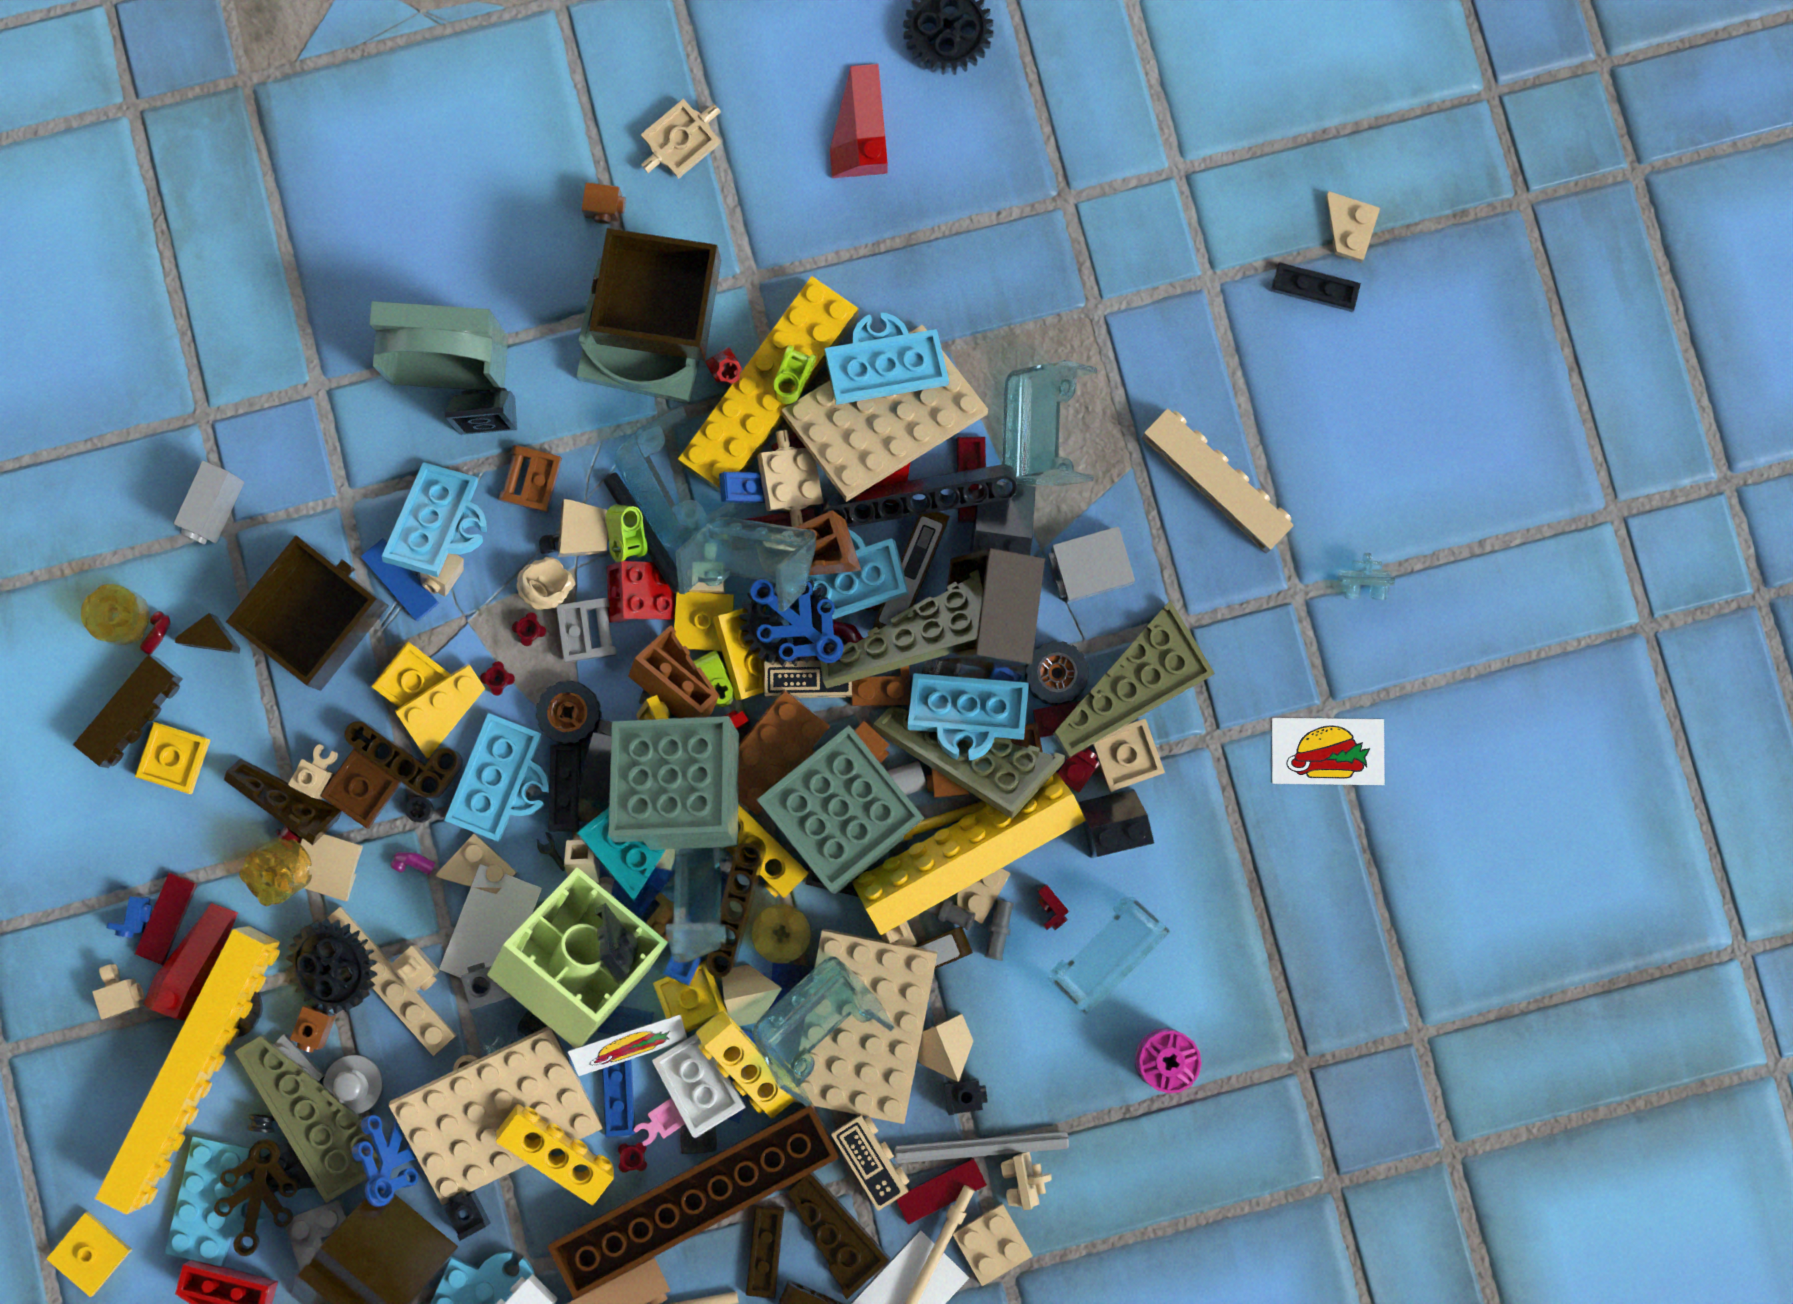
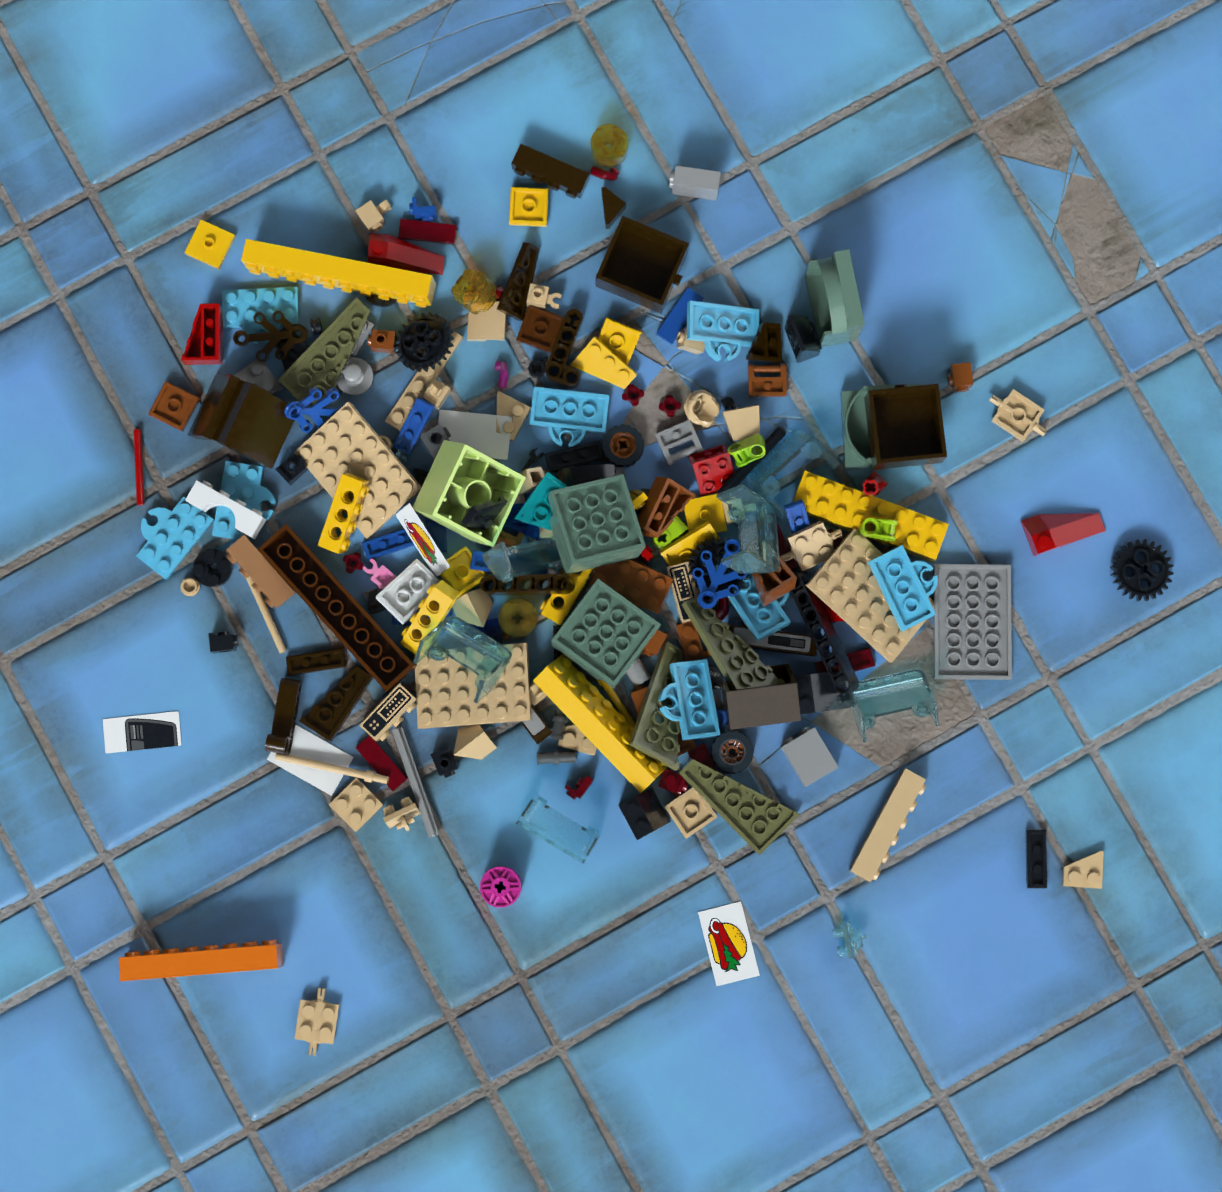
camera: 75 degrees right, 0 degrees up
none -> blue tile [393,397,435,456]
none -> dark brown wing [746,322,782,362]
none -> light grey plate [933,564,1012,680]

